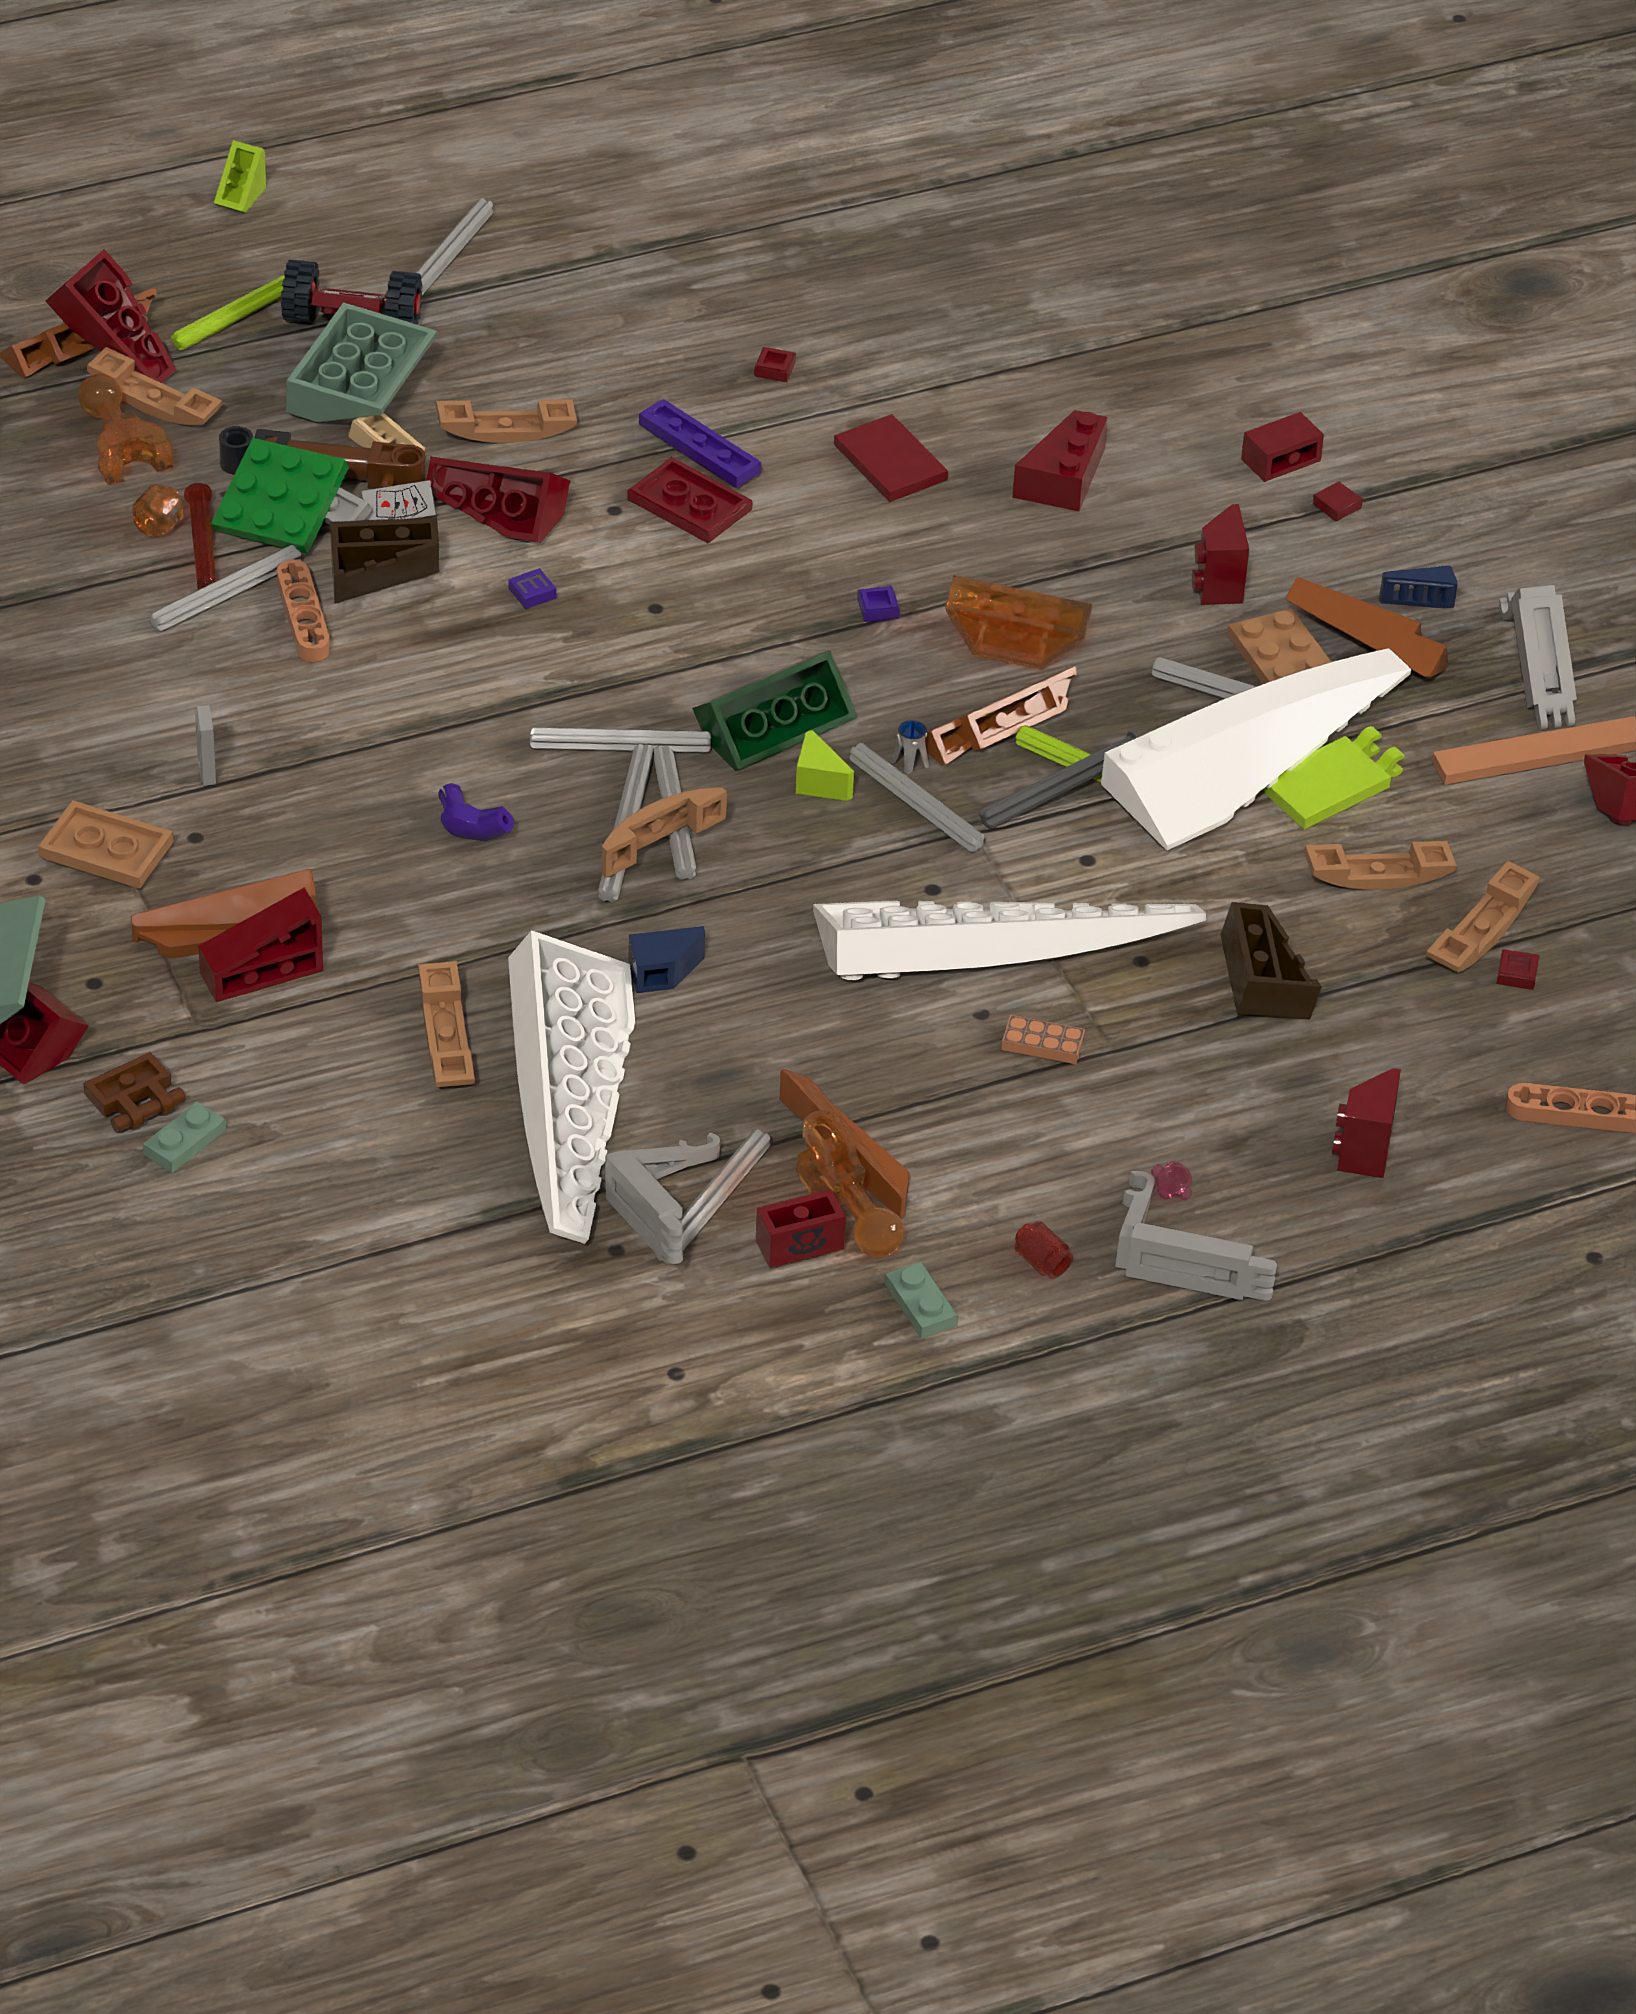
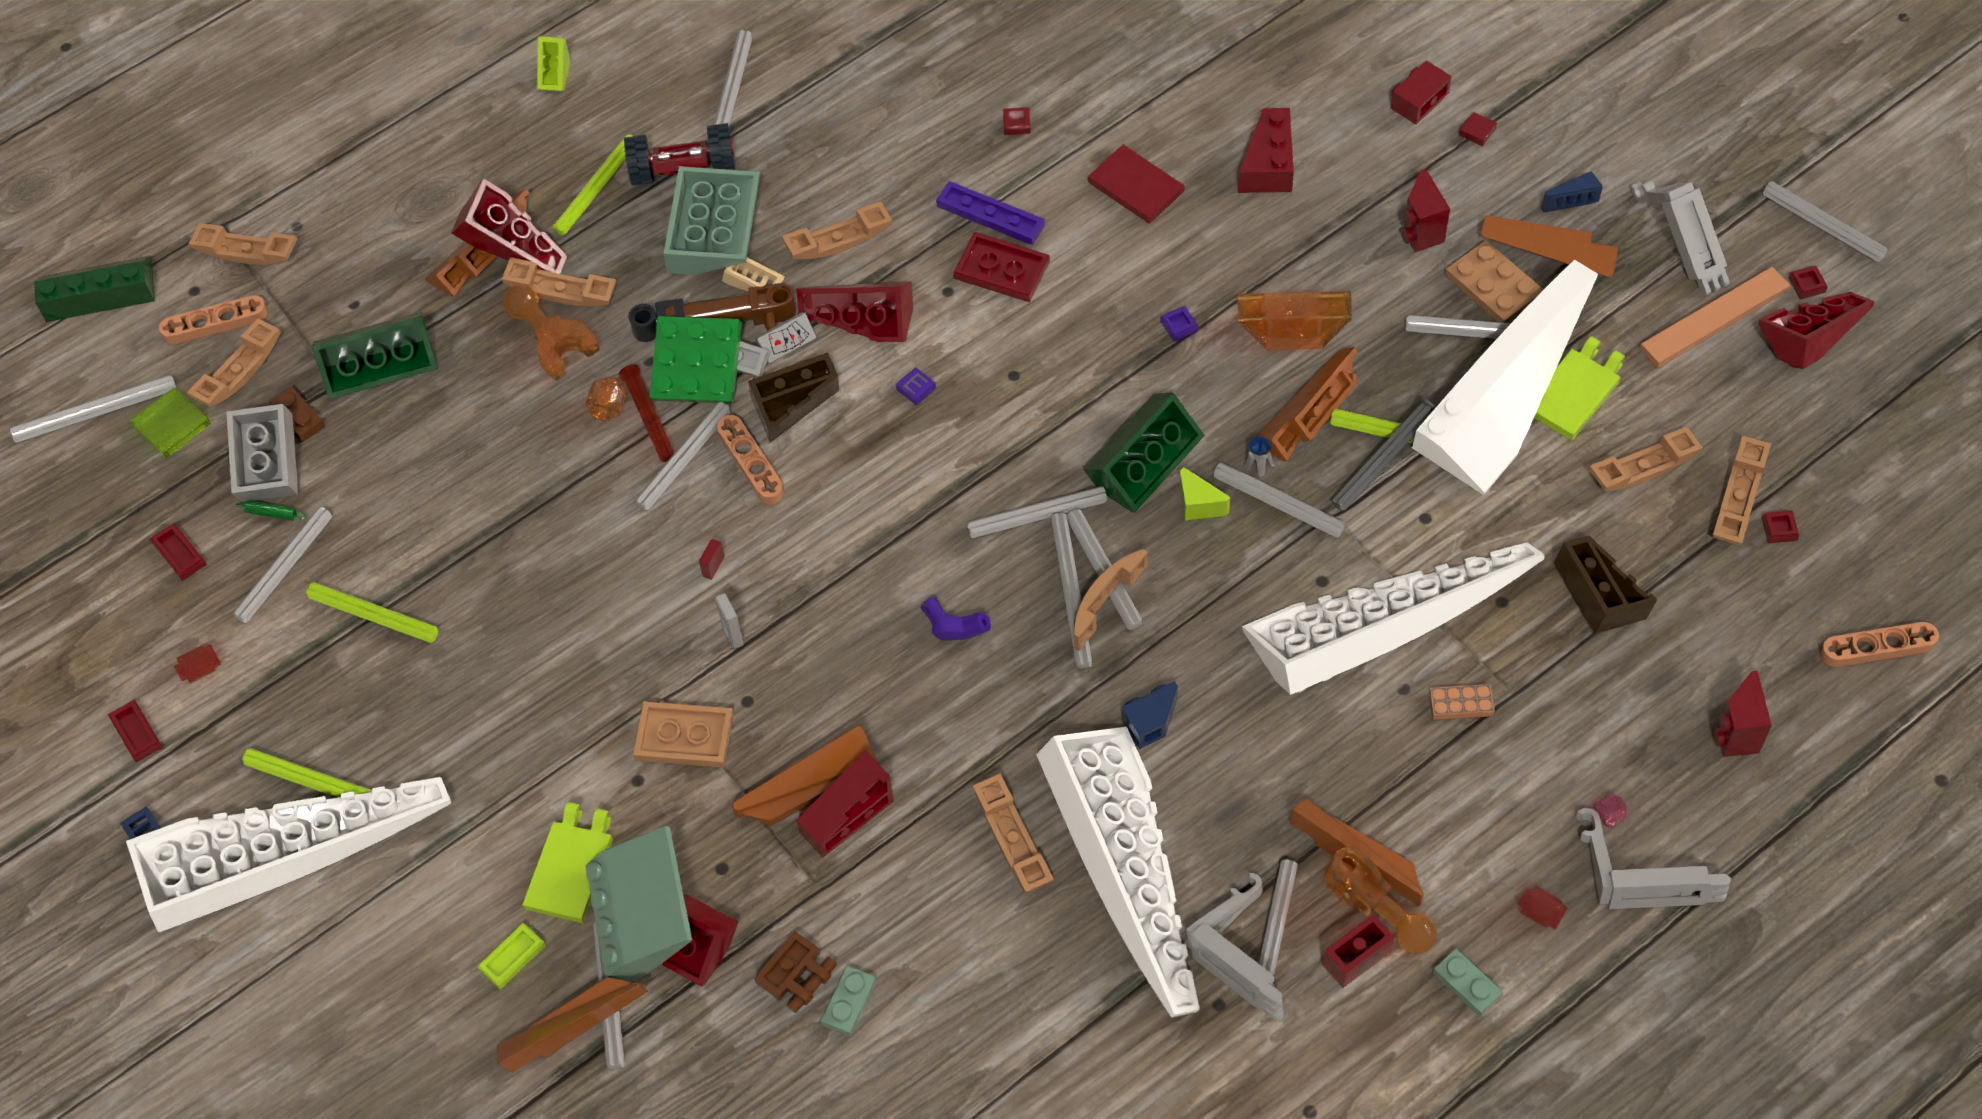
camera: 10 degrees left, 15 degrees up
none -> dark red tile [699,539,725,580]

